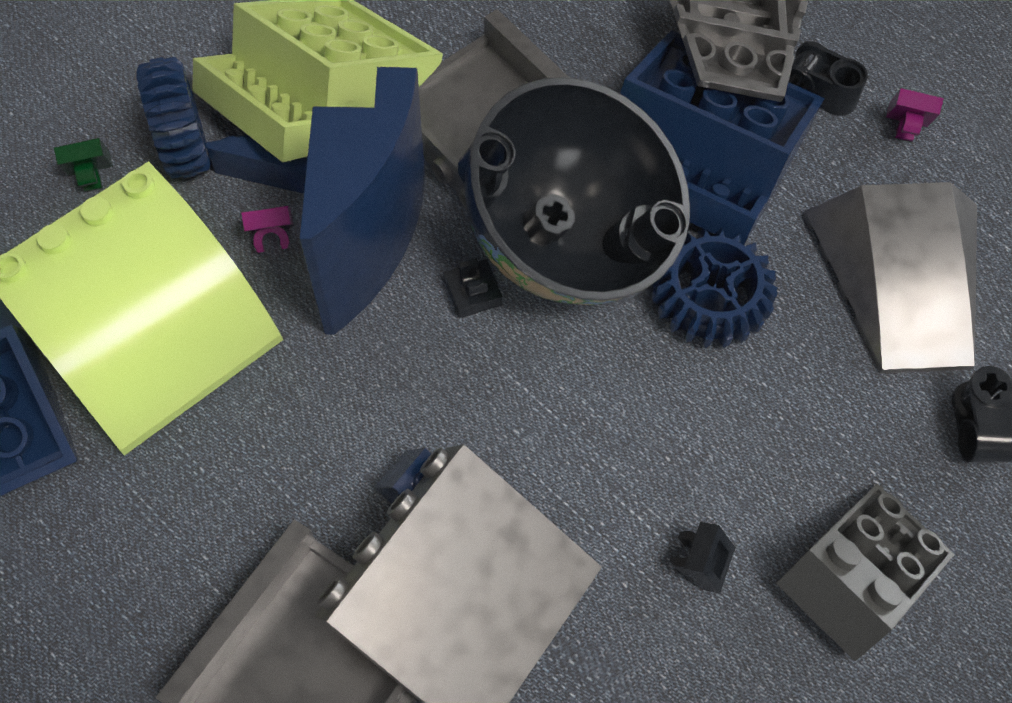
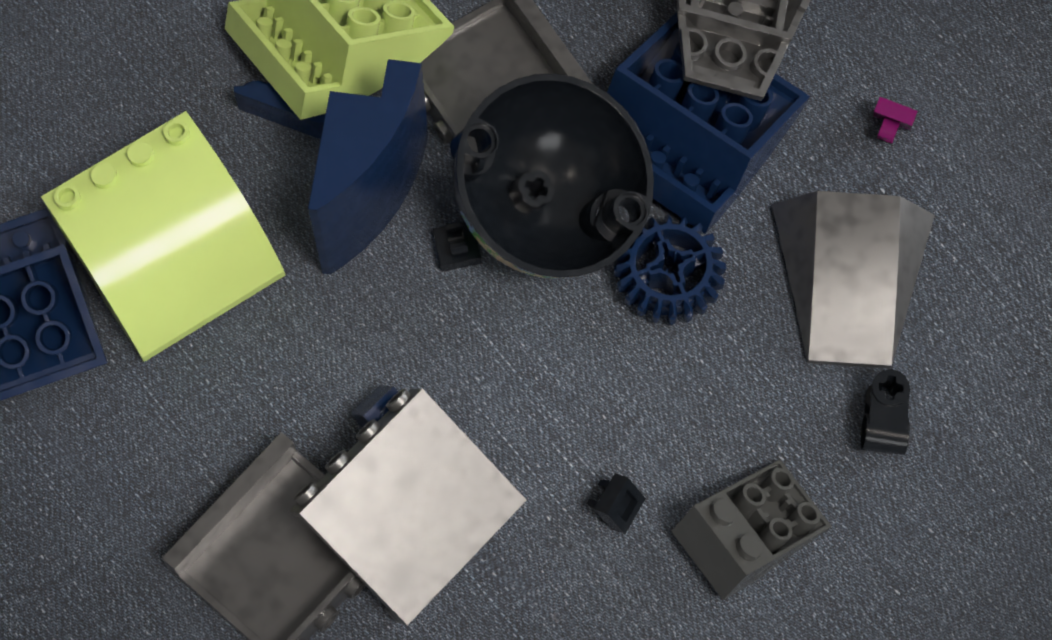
camera: 10 degrees right, 5 degrees up
dark green tile [54,138,113,192] -> none
dark blue gear [136,56,211,179] -> none
magenta tile [241,206,293,253] -> none
black piece [788,41,868,116] -> none

